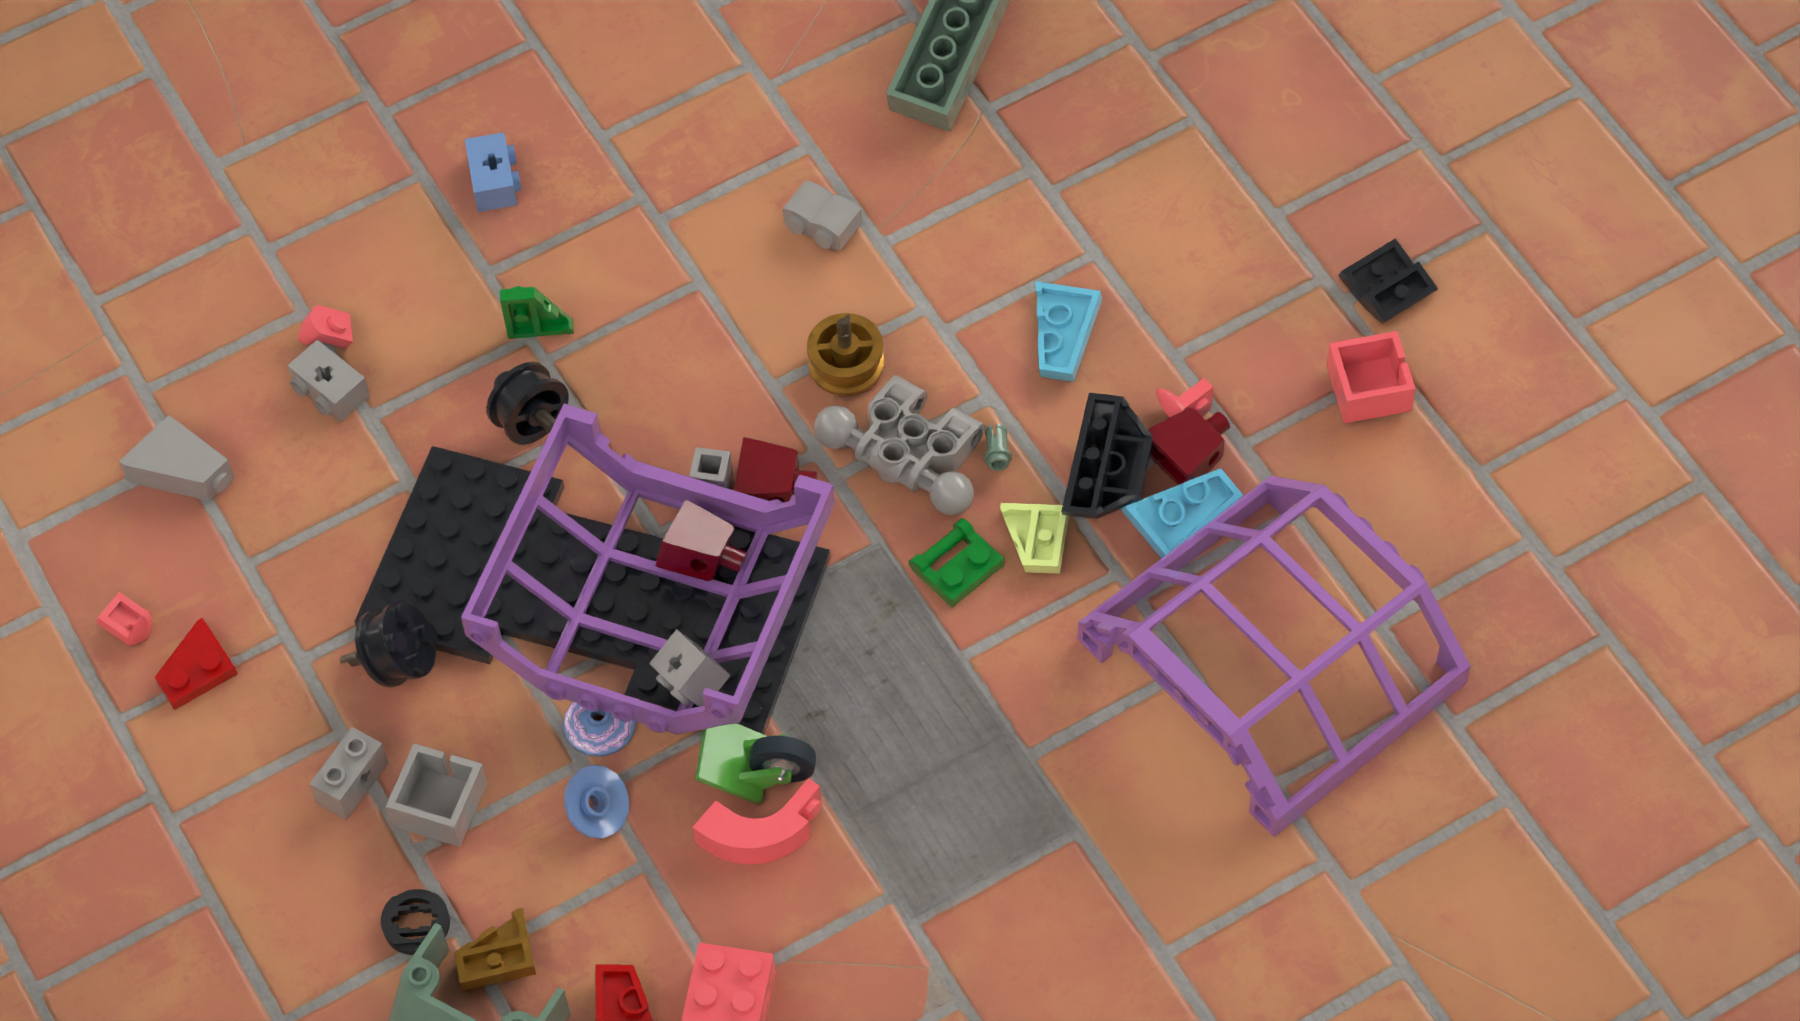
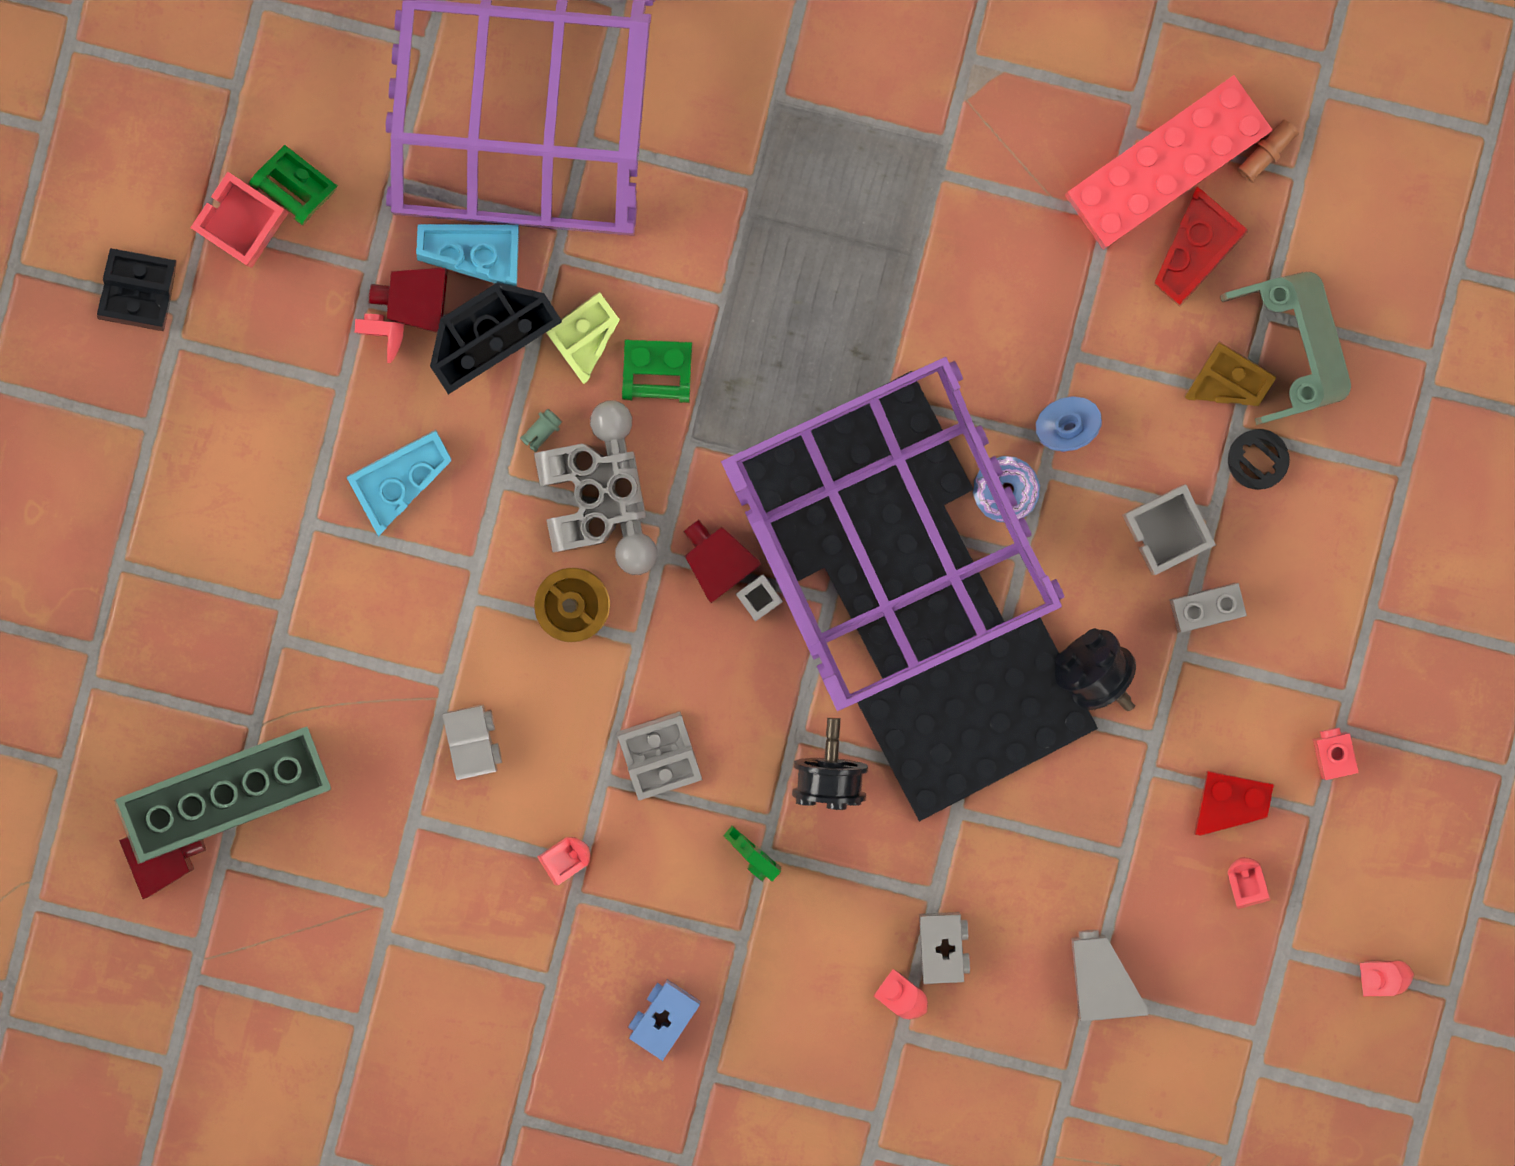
camera: 135 degrees left, 30 degrees up
light grey brick [649,629,731,707] -> none
torso [655,500,747,581] -> none
coral arch [692,778,822,864] -> none
bright green plate [695,723,816,805] -> none
none -> green plate [249,145,338,226]
none -> coral plate [537,837,590,885]
none -> light grey slope [617,712,702,800]
none -> coral brick [1313,728,1359,780]

